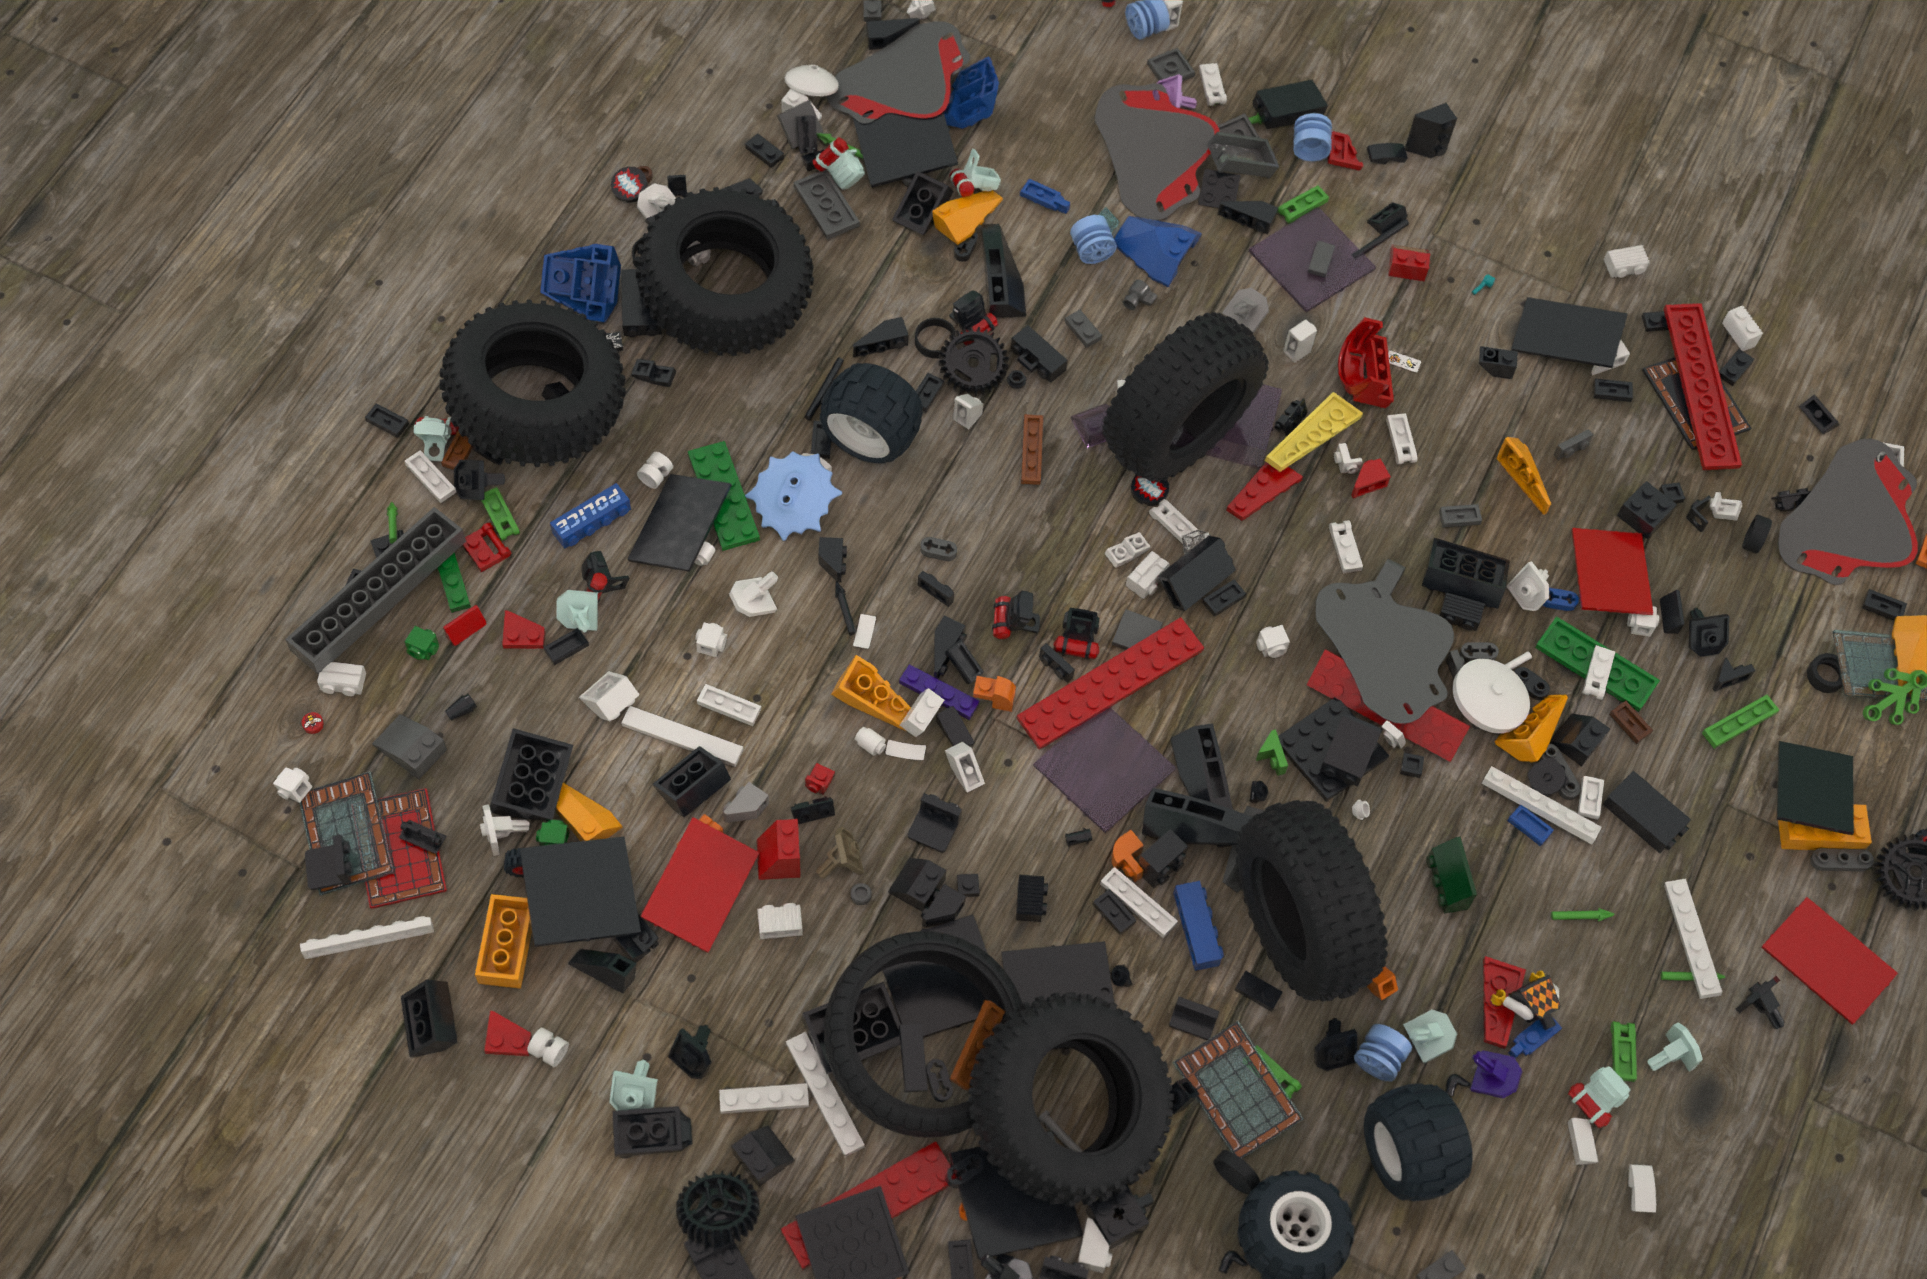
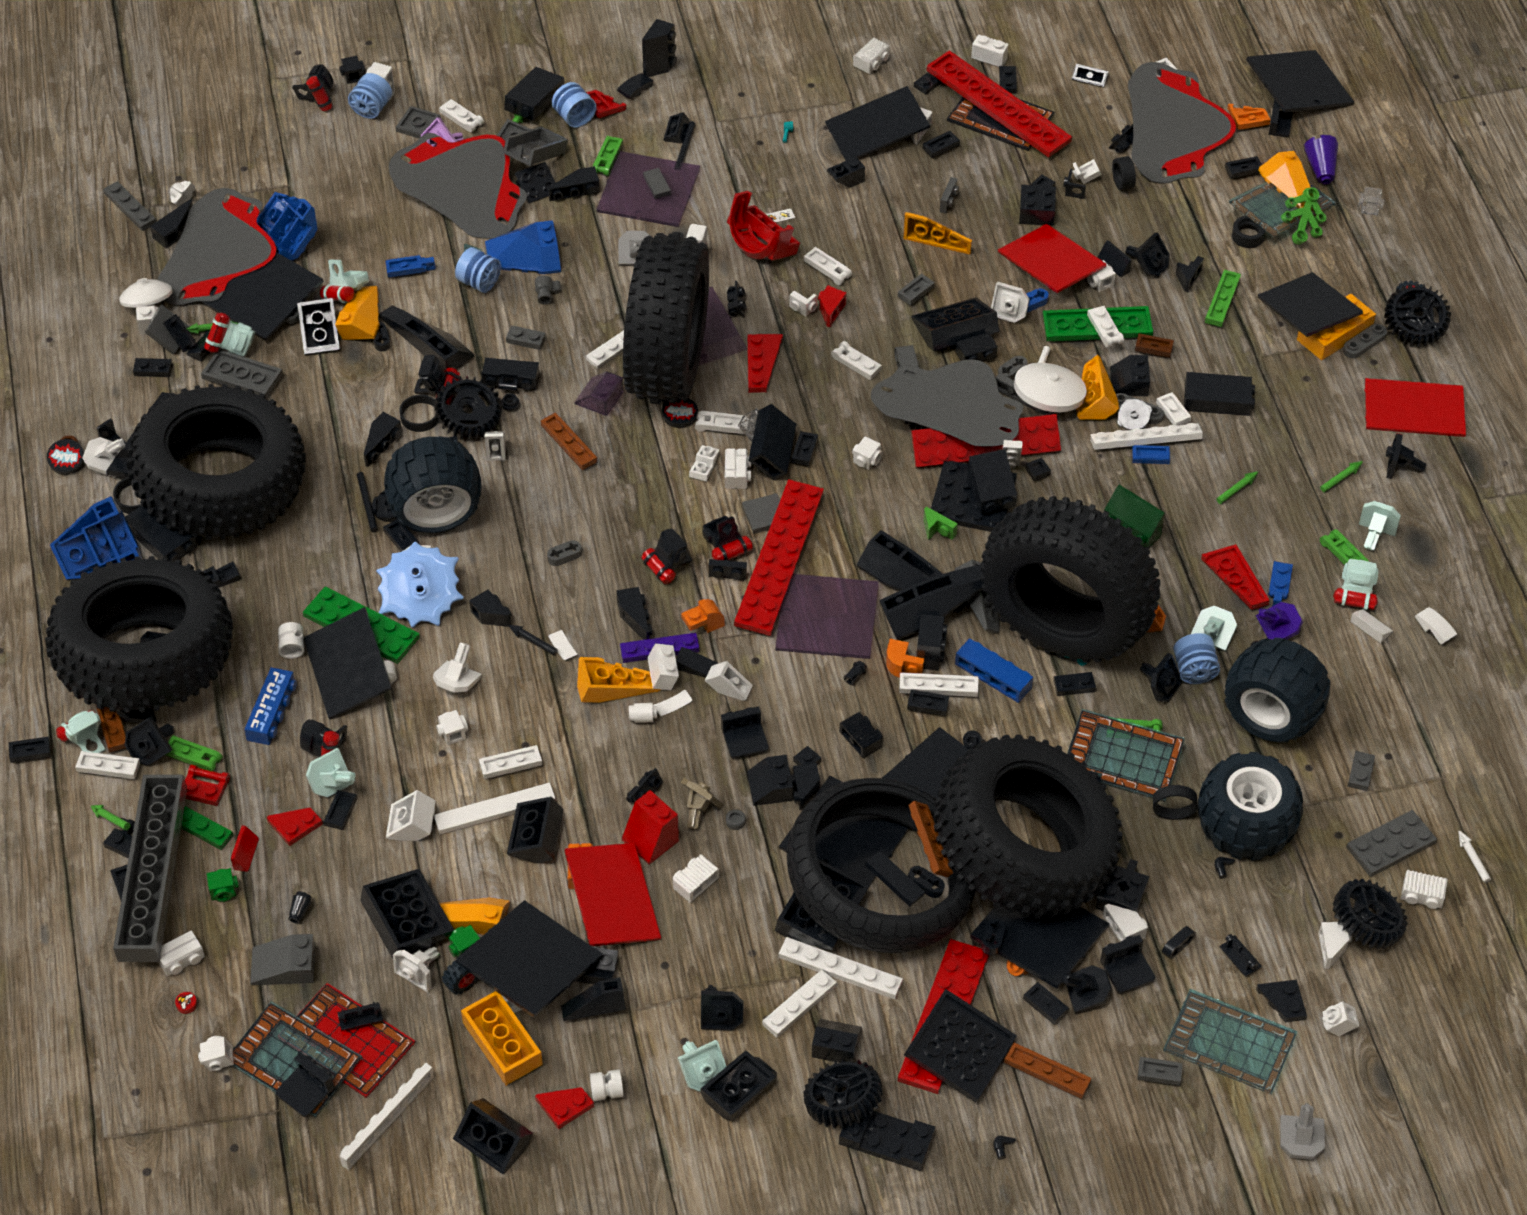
camera: 35 degrees left, 10 degrees down
light grey slope [723,782,769,823] -> none
red bracket [805,763,835,795] -> none
black plate [918,571,954,607] -> none
black tile [945,639,984,685] -> none
black panel [1169,997,1220,1041] -> none
black plate [1249,781,1268,803] -> none
light yellow wing [1265,392,1363,472] -> none
red slope [1388,244,1430,282] -> none
torso [1491,971,1561,1030] -> none
black plate [1514,667,1550,700] -> none
white plate [1664,879,1722,999] -> none

